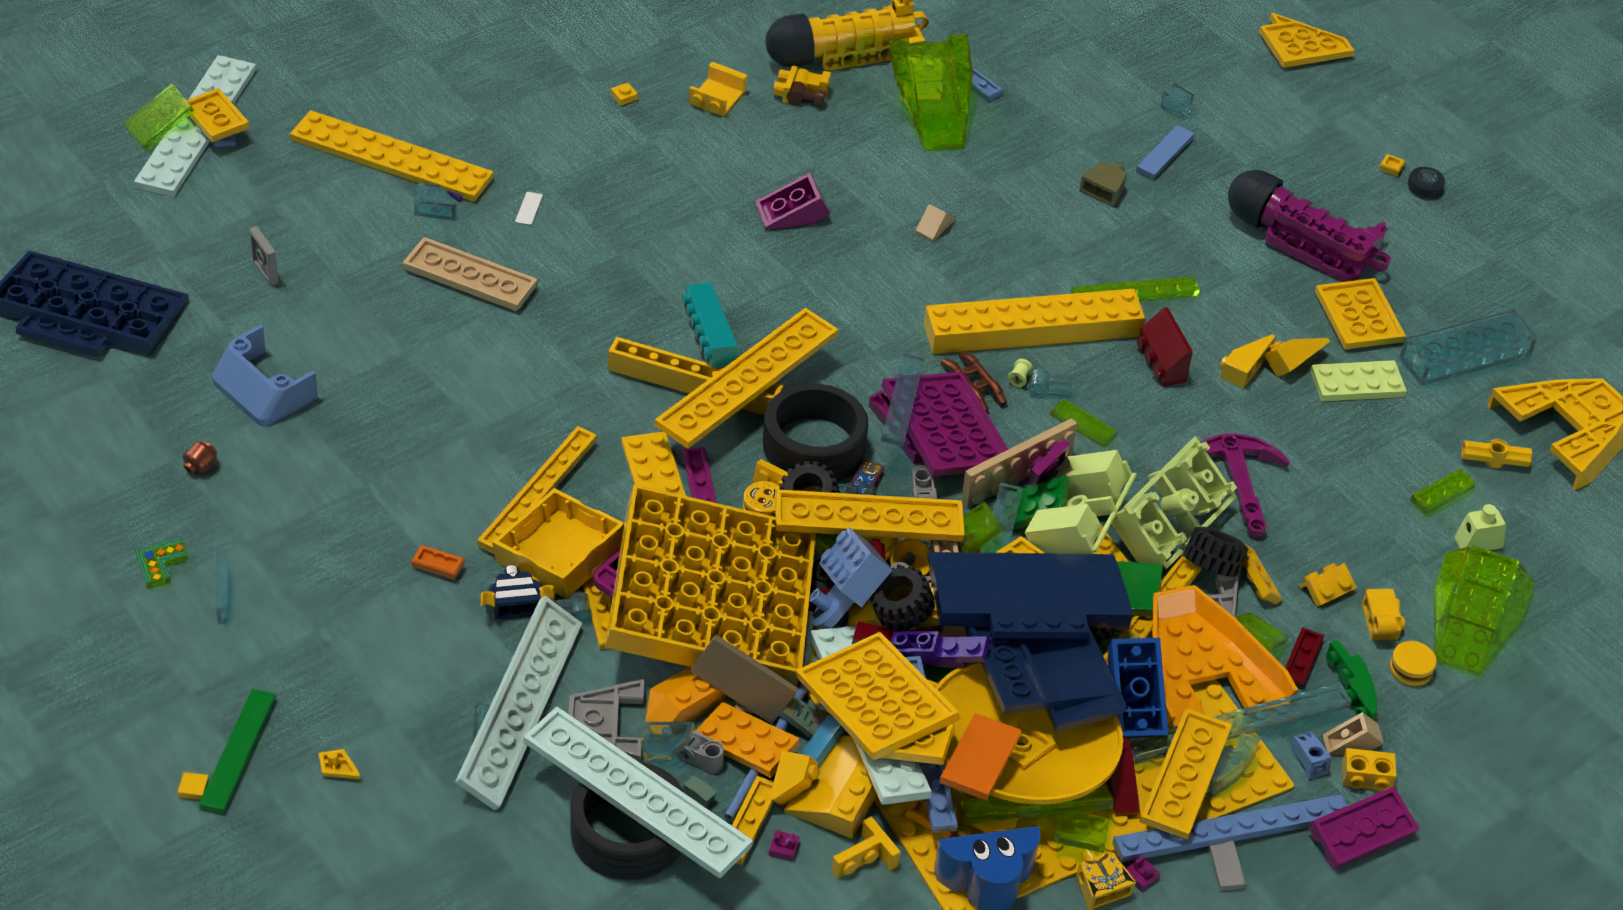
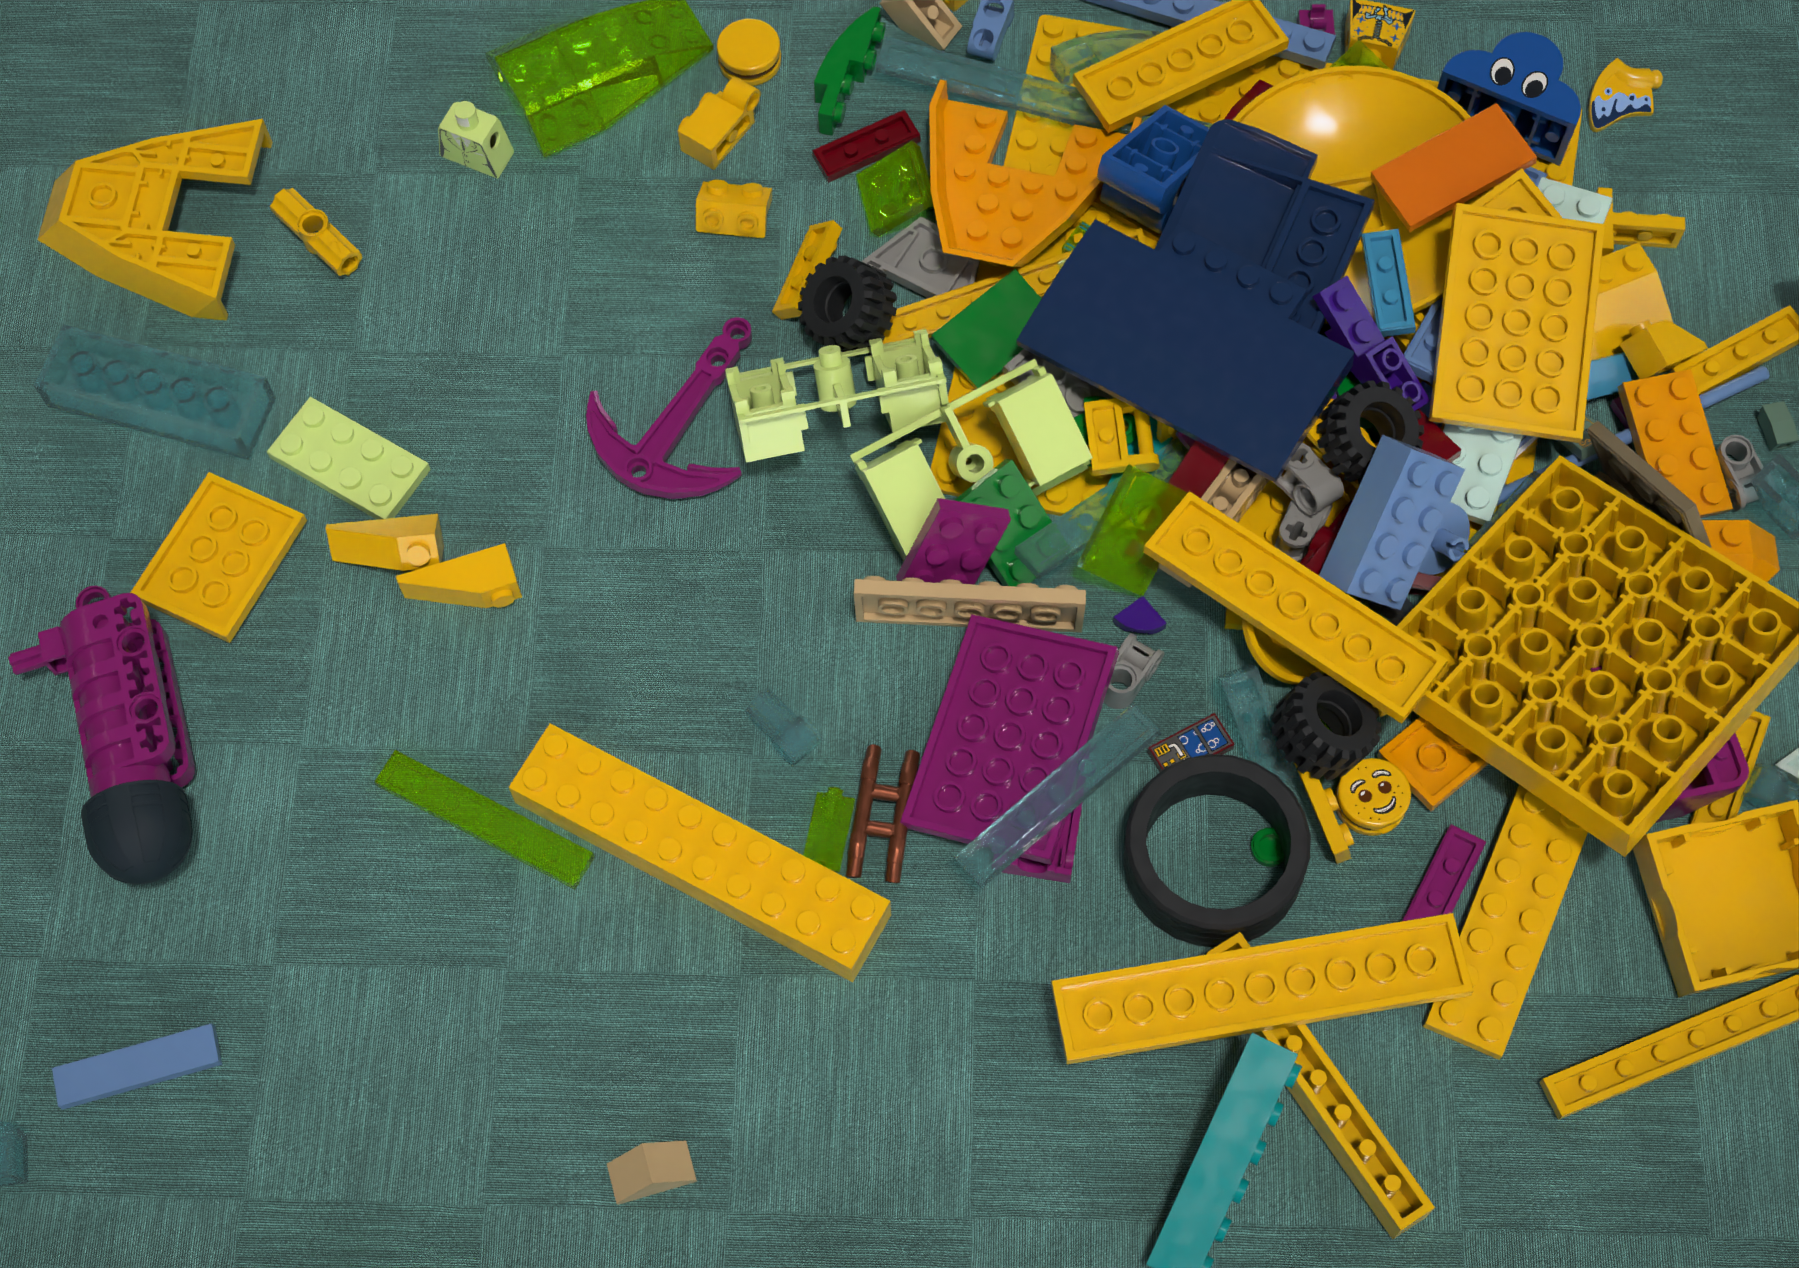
camera: 135 degrees left, 20 degrees up
magenta tile [768,830,800,862] -> none
yellowish green bush [1007,359,1033,388] -> none
clear neon green tile [1050,398,1118,448] -> none
olive torso [1079,162,1127,207] -> none
dark red slope [1137,307,1193,387] -> none
clear neon green plate [1410,468,1476,515] -> none
none -> clear neon green hinge [803,787,855,872]
none -> dark azure tile [1361,229,1416,337]

